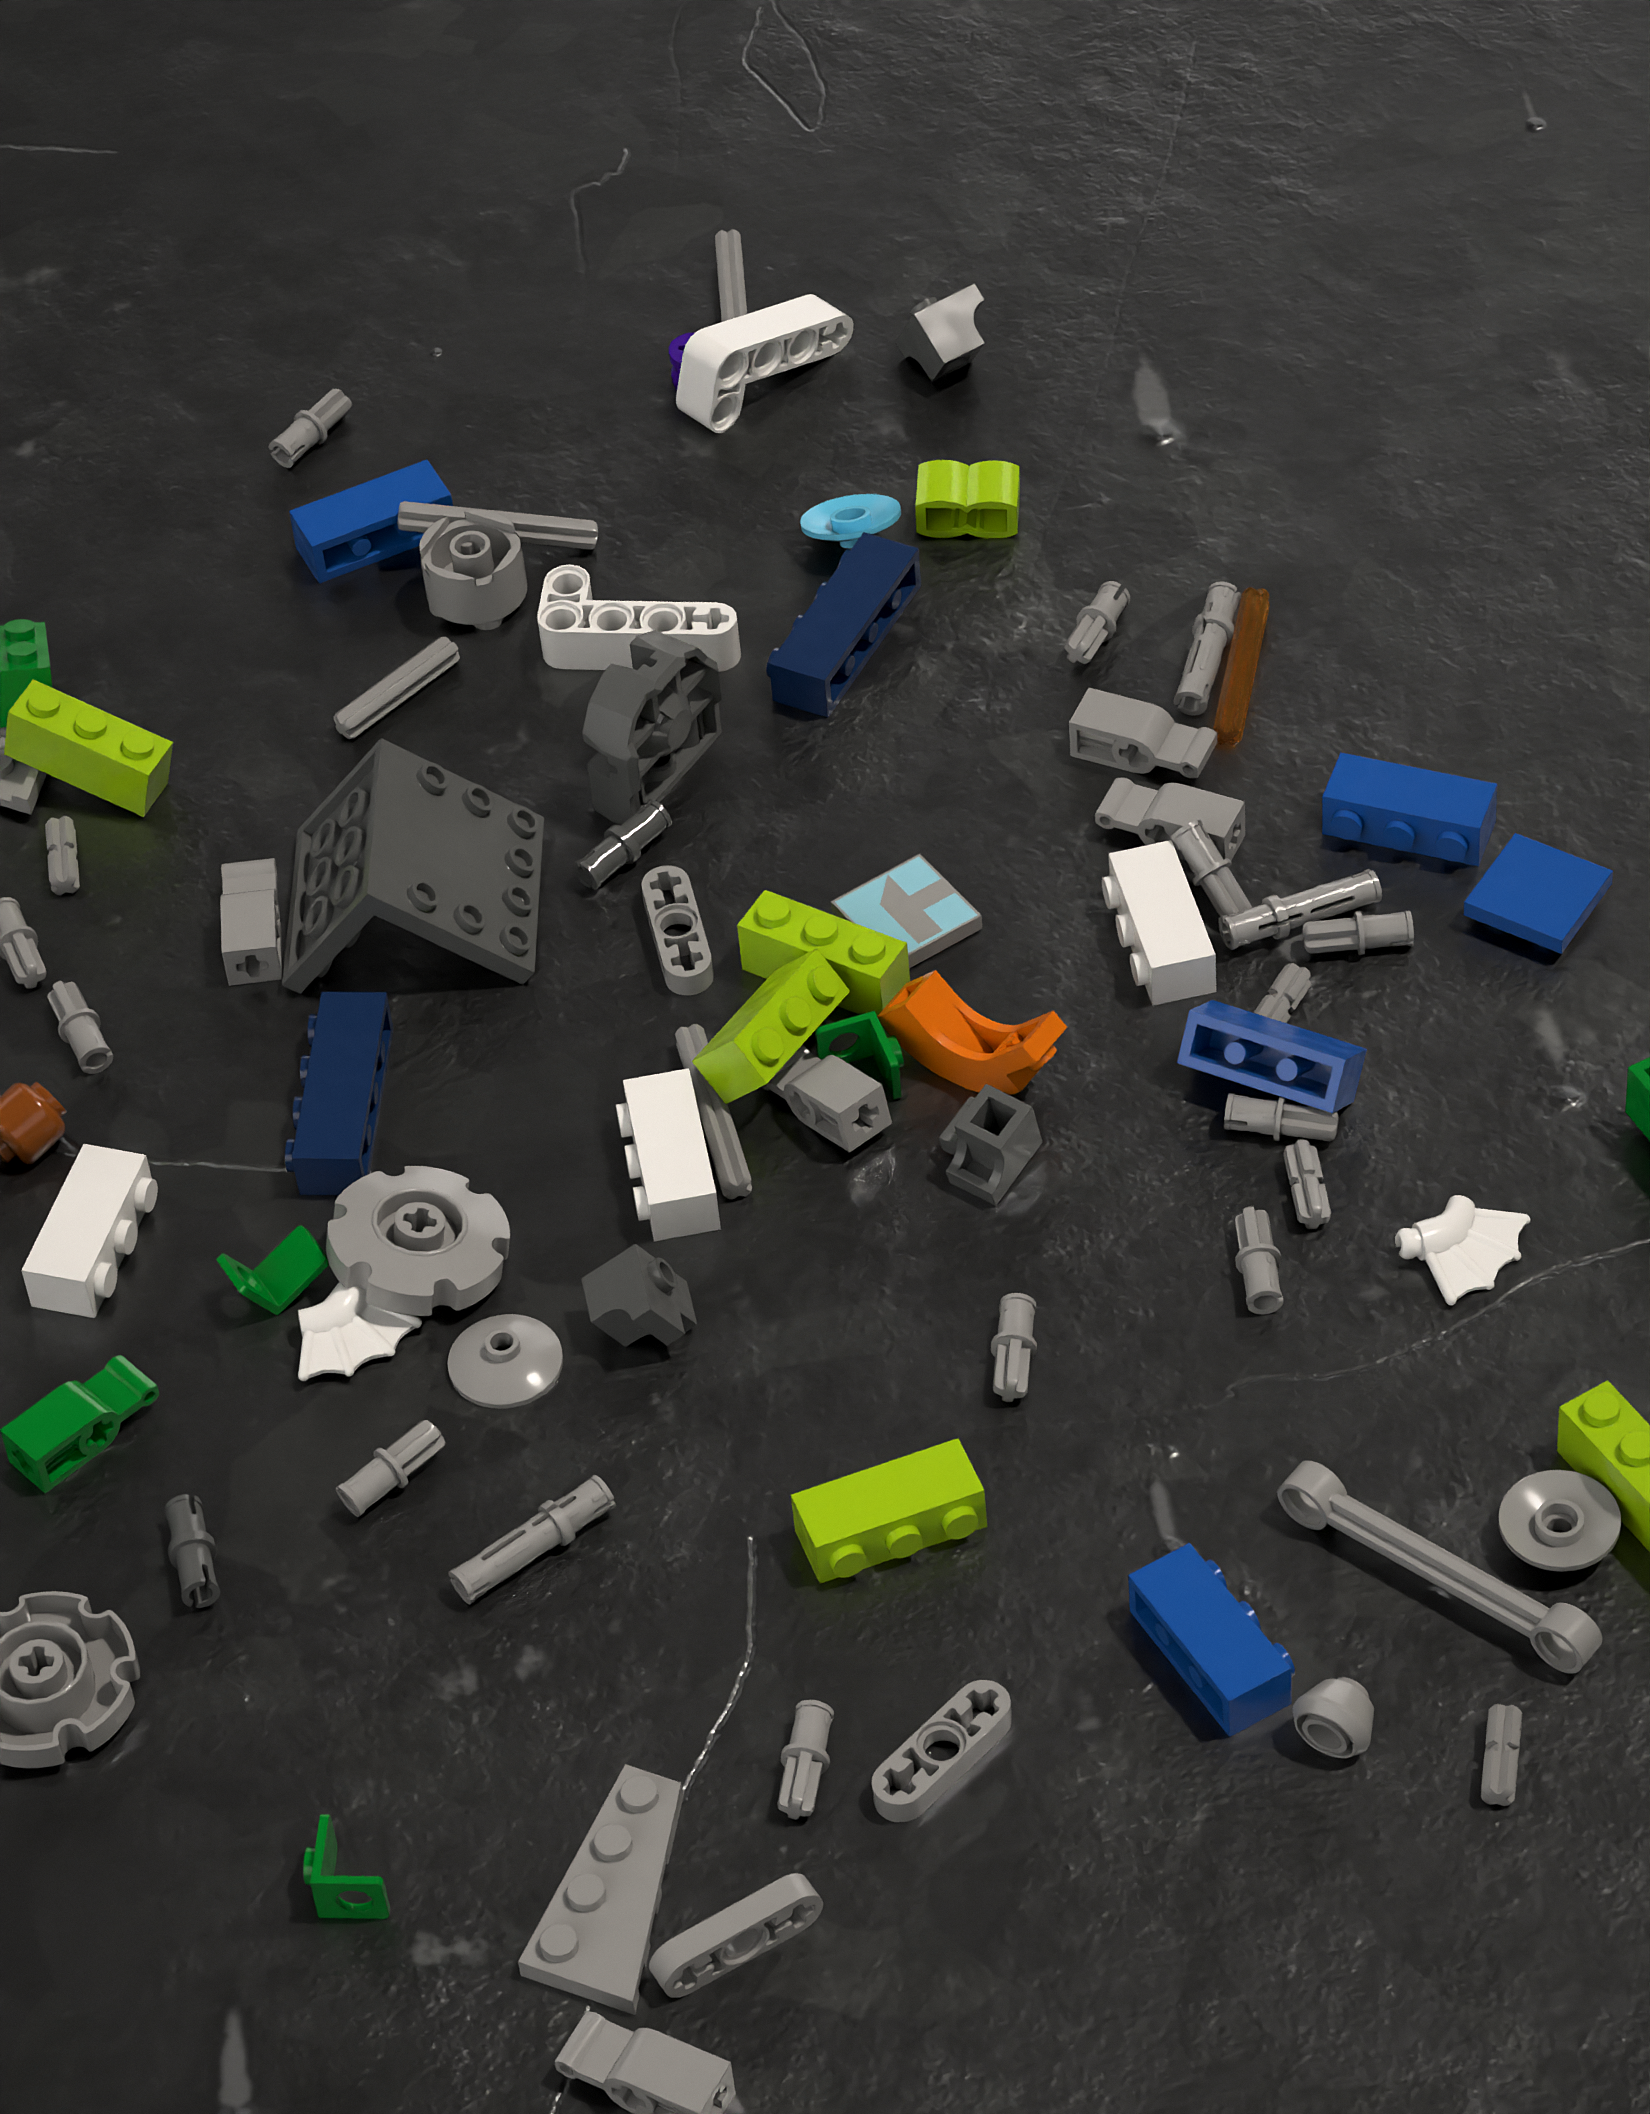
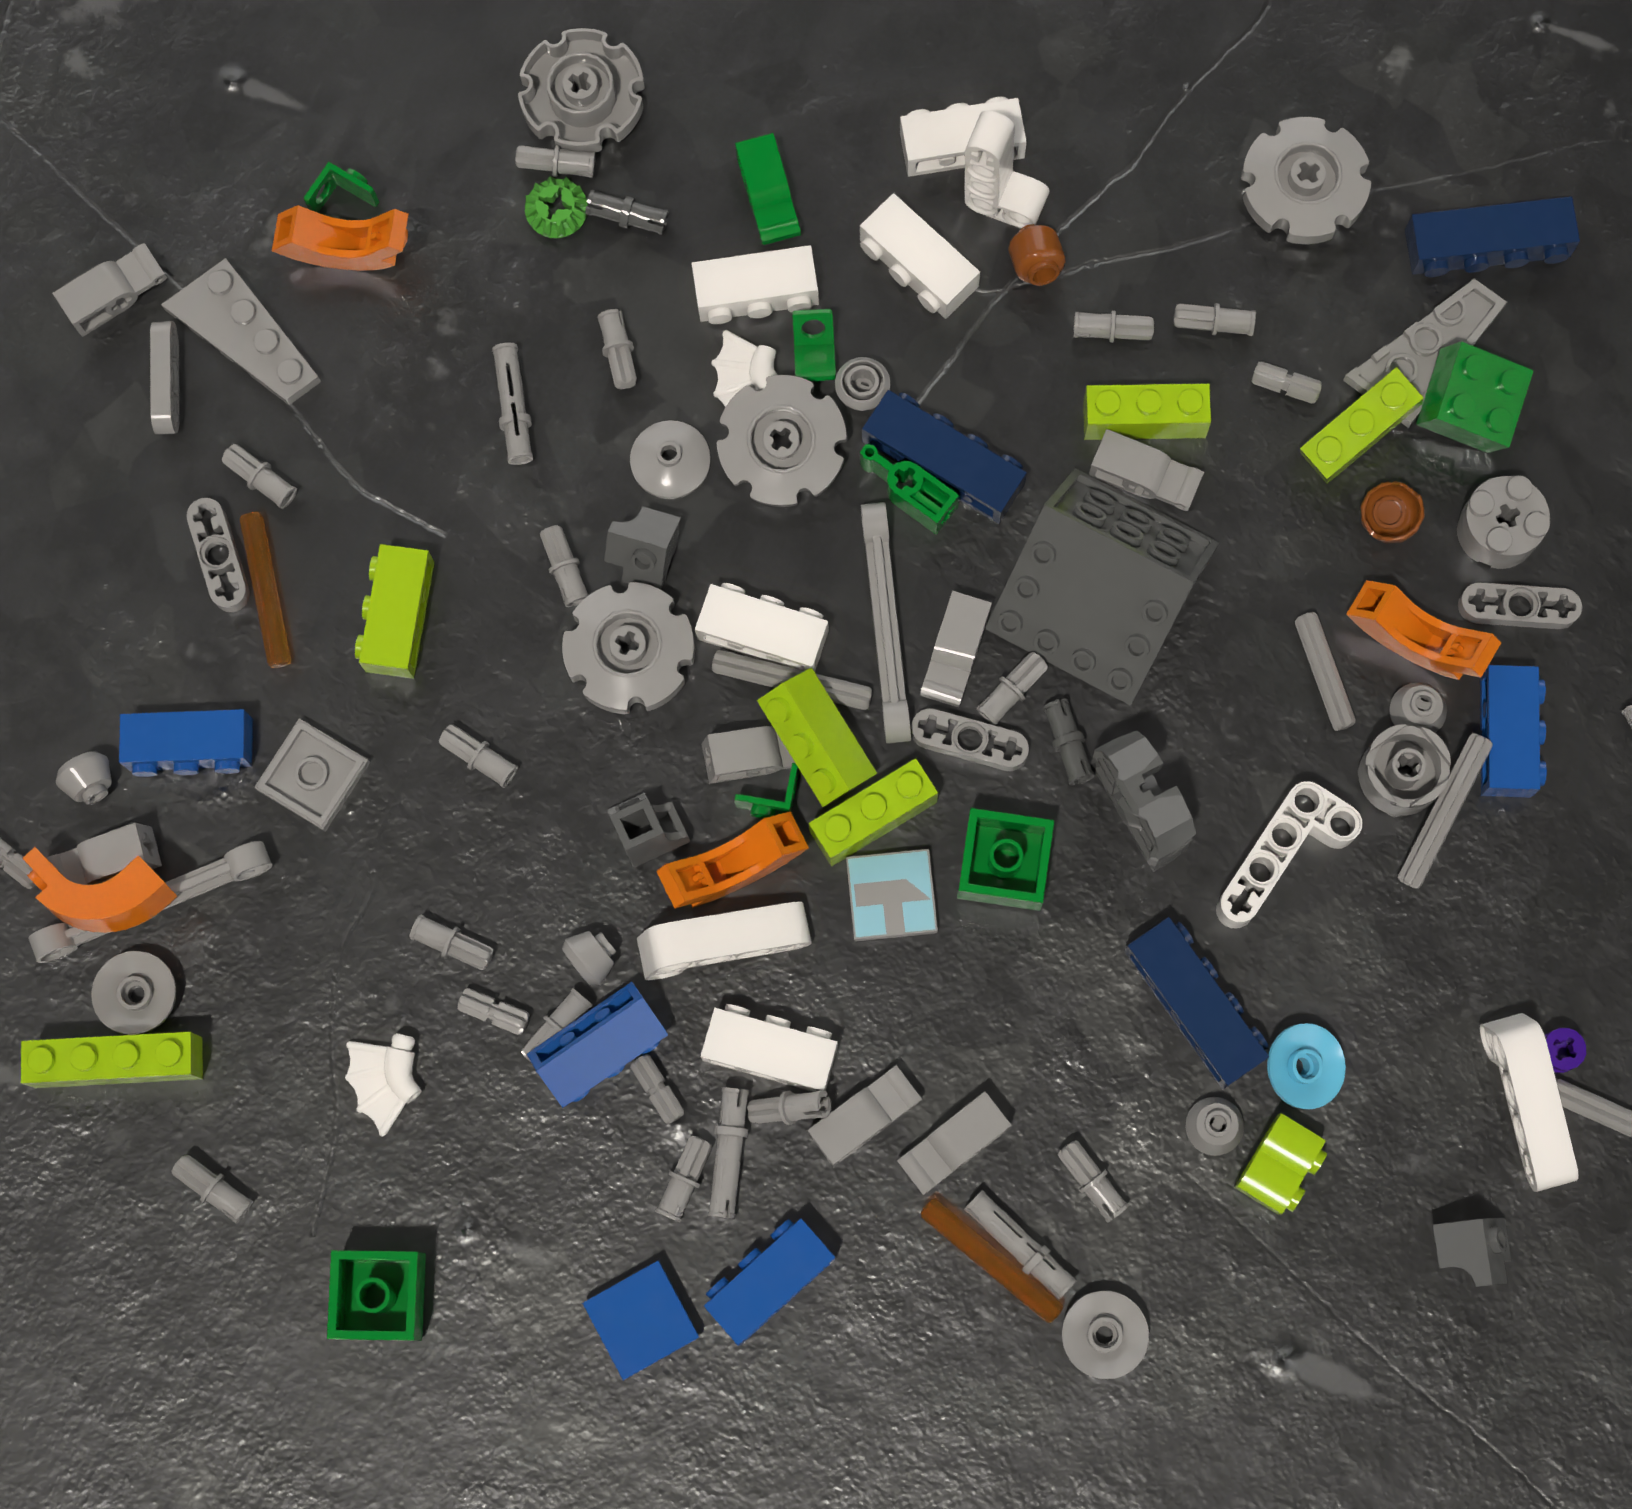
camera: 120 degrees right, 30 degrees up
none -> orange arch [22,847,177,933]
none -> light grey piece [47,823,162,885]
none -> clear orange axle [240,512,291,668]
none -> light grey tile [254,718,370,832]
none -> orange arch [272,205,408,271]
none -> light grey axle [515,145,595,178]
none -> bright green gear [524,176,588,238]
none -> light grey axle [540,525,589,607]
none -> light grey piece [562,582,695,714]
none -> light grey cone [562,931,616,985]
none -> white beam [637,902,812,980]
none -> white brick [692,245,819,324]
none -> light grey cone [835,357,890,411]
none -> green piece [860,444,959,535]
none -> light grey piece [861,502,911,744]
none -> light grey piece [920,591,992,708]
none -> green brick [957,808,1054,911]
none -> light grey axle [976,652,1048,726]
none -> light grey dish [1062,1291,1149,1379]
none -> lime brick [1083,384,1211,440]
none -> light grey cone [1185,1097,1244,1156]
none -> orange arch [1346,580,1501,680]
none -> dark orange hair [1360,481,1424,543]
none -> light grey cone [1390,682,1447,733]
none -> light grey brick [1457,475,1550,569]
none -> light grey beam [1458,583,1582,629]

